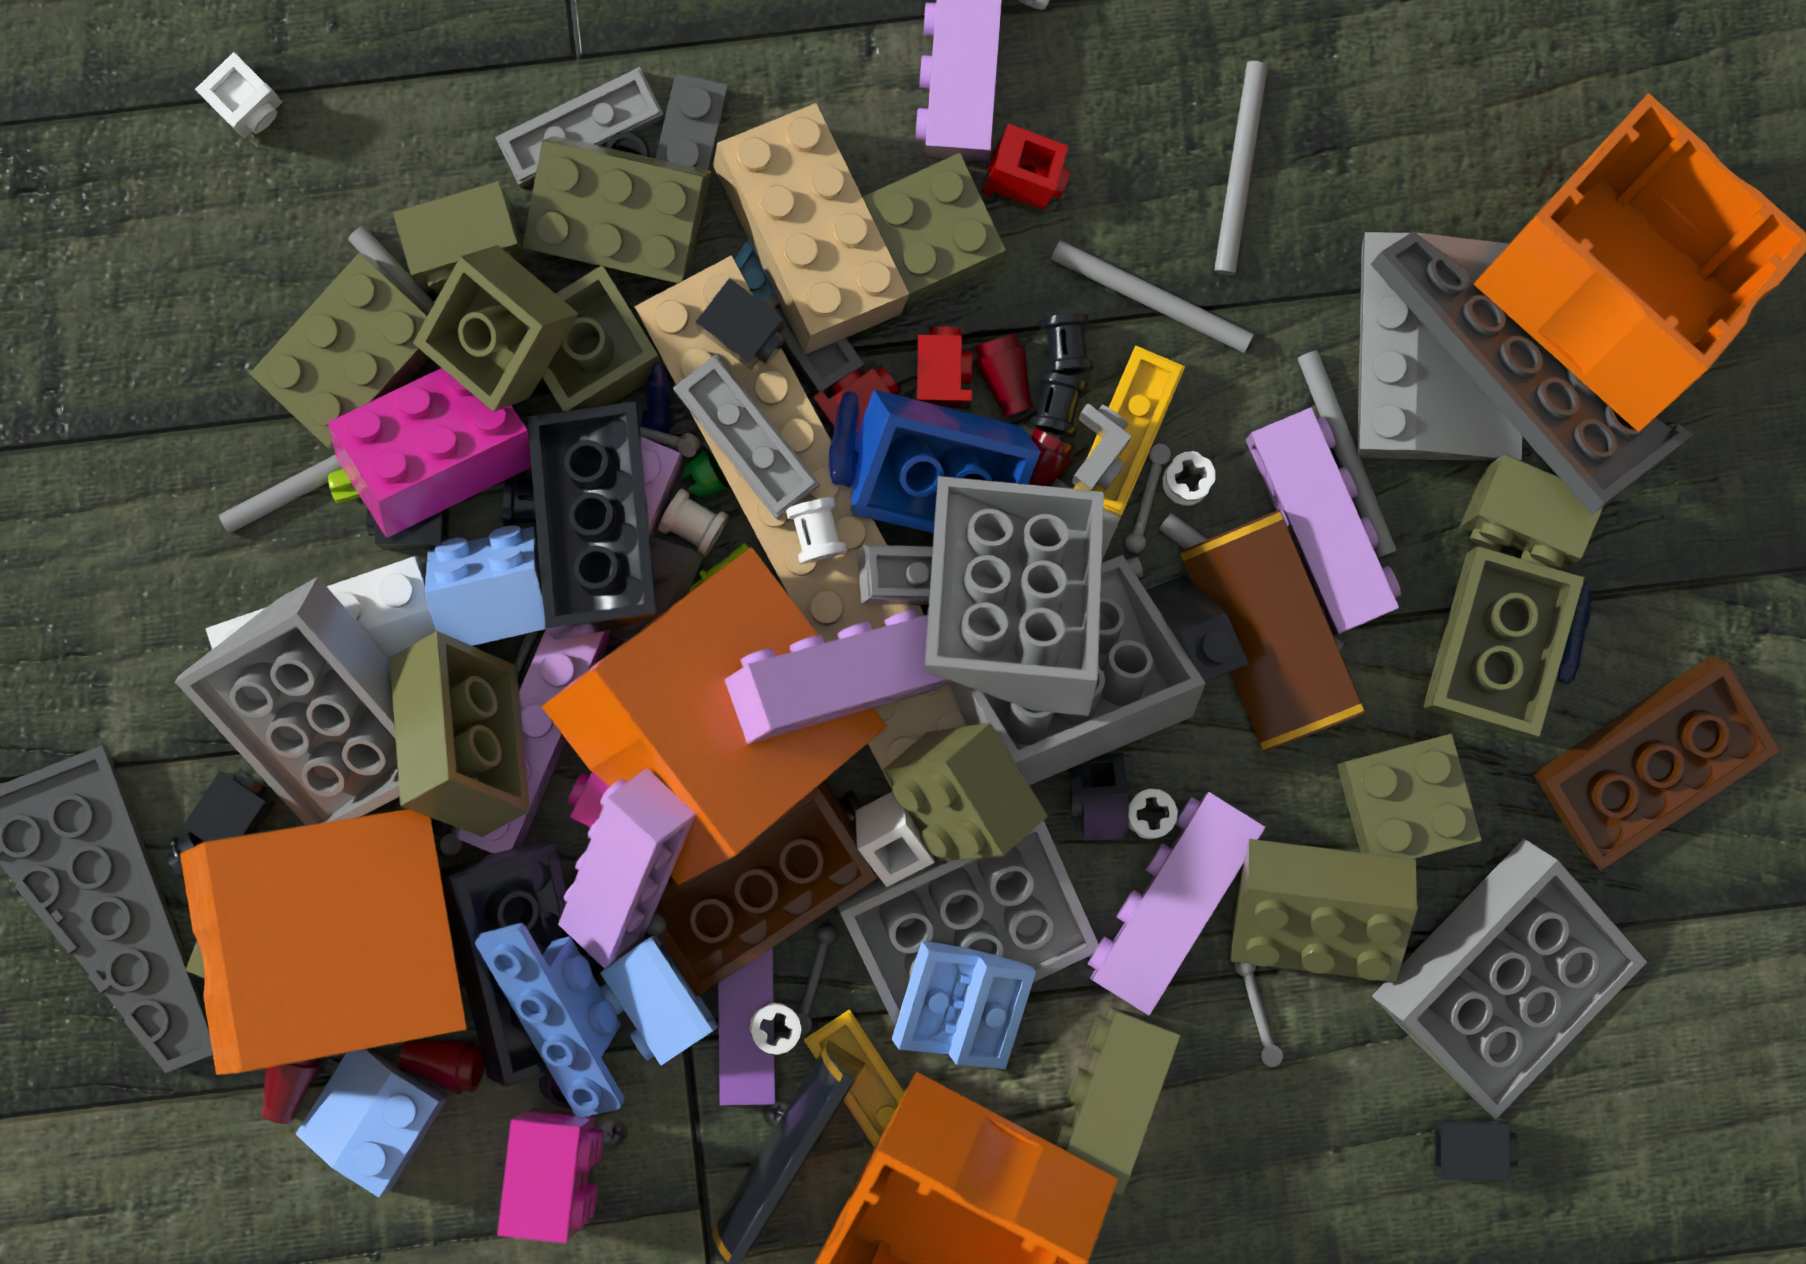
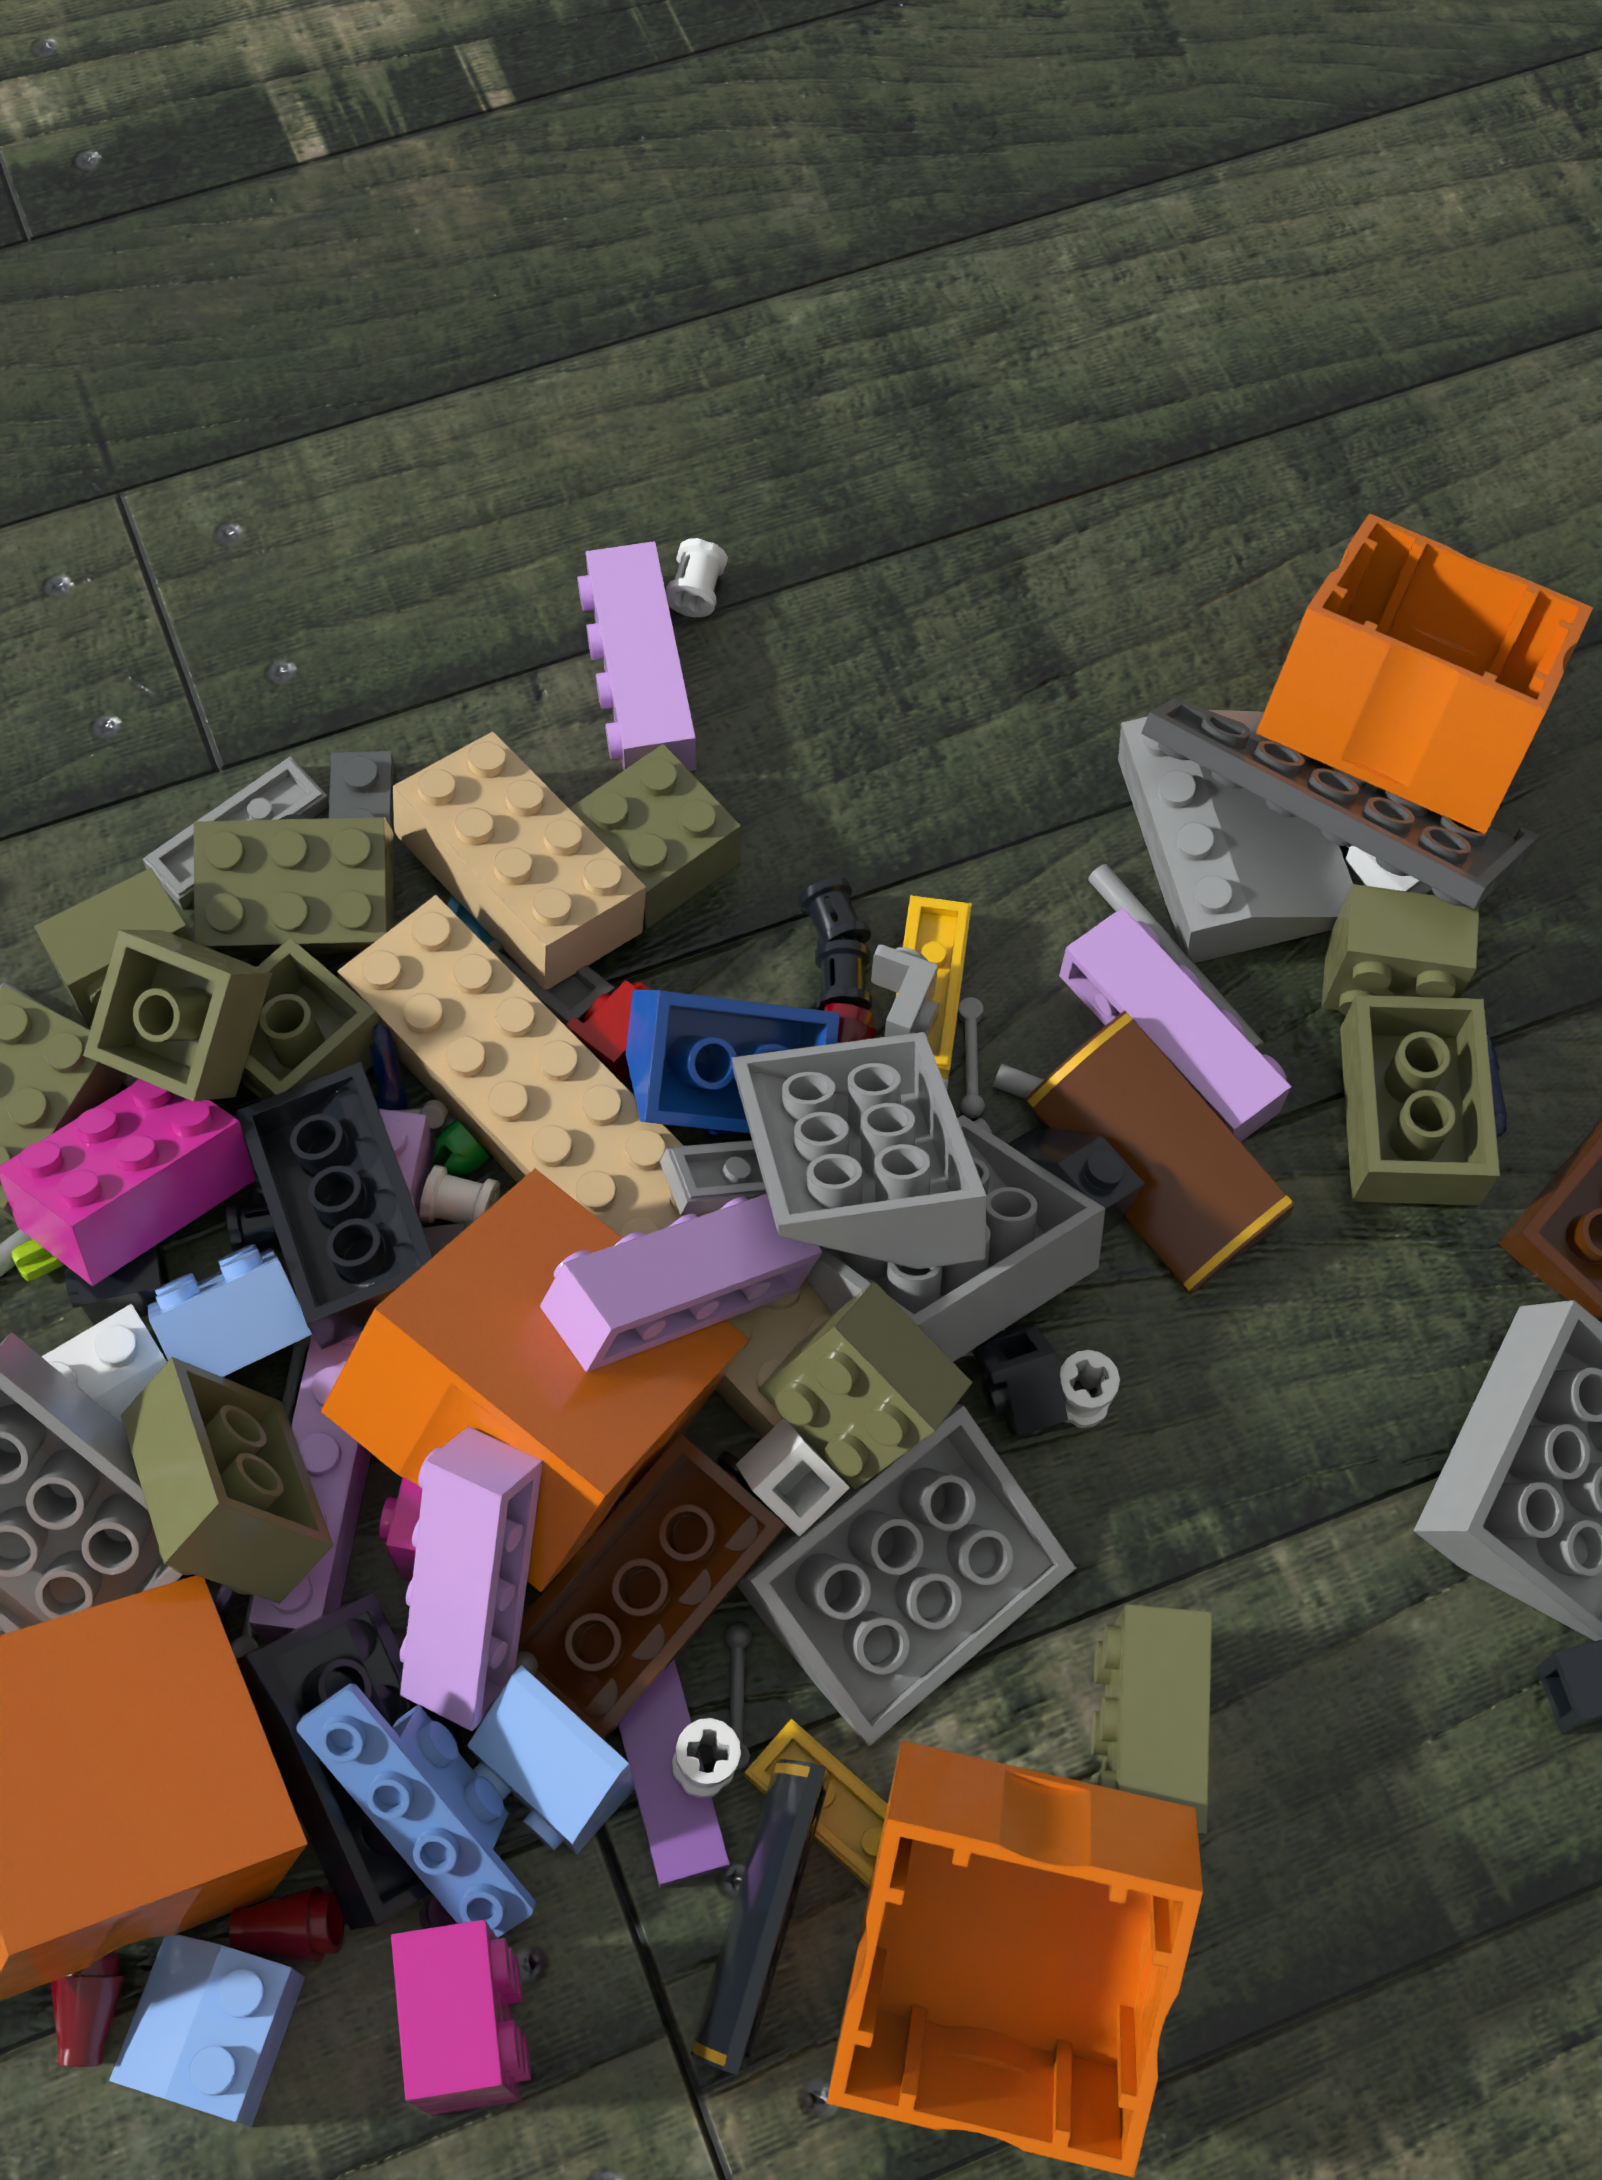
camera: 20 degrees left, 20 degrees down
light grey tile [673,354,820,520] -> none
black brick [695,278,786,370] -> none
white bush [786,497,848,564] -> none
clear blue piece [829,391,860,487] -> none
light blue slope [892,941,1036,1069] -> none
red brick [917,326,972,409] -> none
dark red cone [973,333,1033,417] -> none
red brick [981,123,1071,210] -> none
light grey bar [1051,240,1254,353] -> none
lavender brick [1088,792,1265,1015] -> none
white bush [1162,451,1215,506] -> none
light grey bar [1214,61,1268,276] -> none
olive brick [1231,839,1417,982] -> none
light grey hinge [1234,962,1283,1067] -> none
olive brick [1336,733,1482,859] -> none

